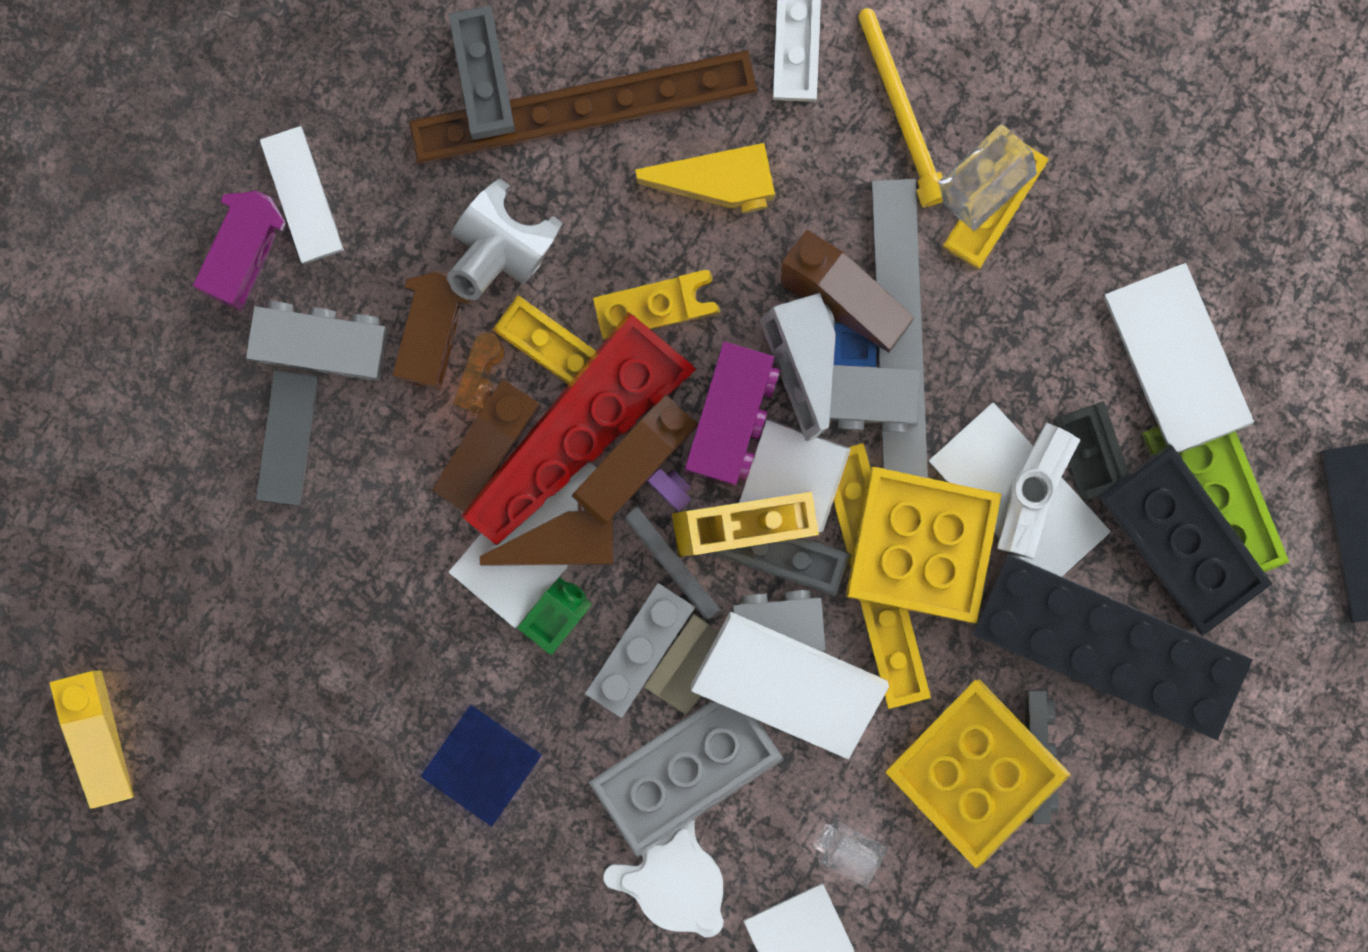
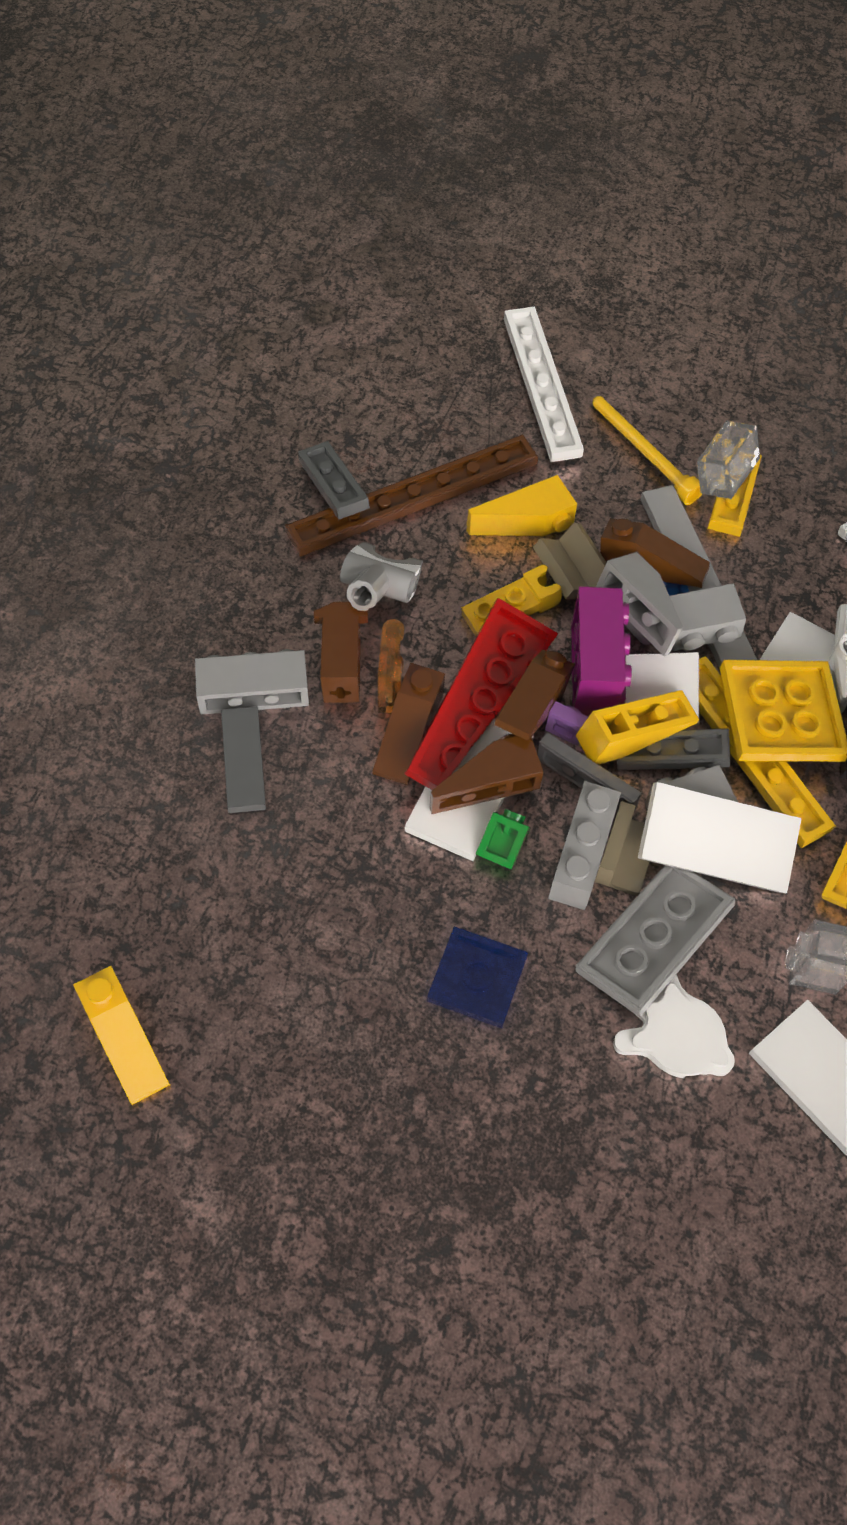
camera: 15 degrees left, 25 degrees down
magenta piece [193,190,286,312] -> none
white tile [260,126,344,264] -> none
yellow tile [493,295,596,385] -> none
none -> dark tan panel [533,523,607,600]

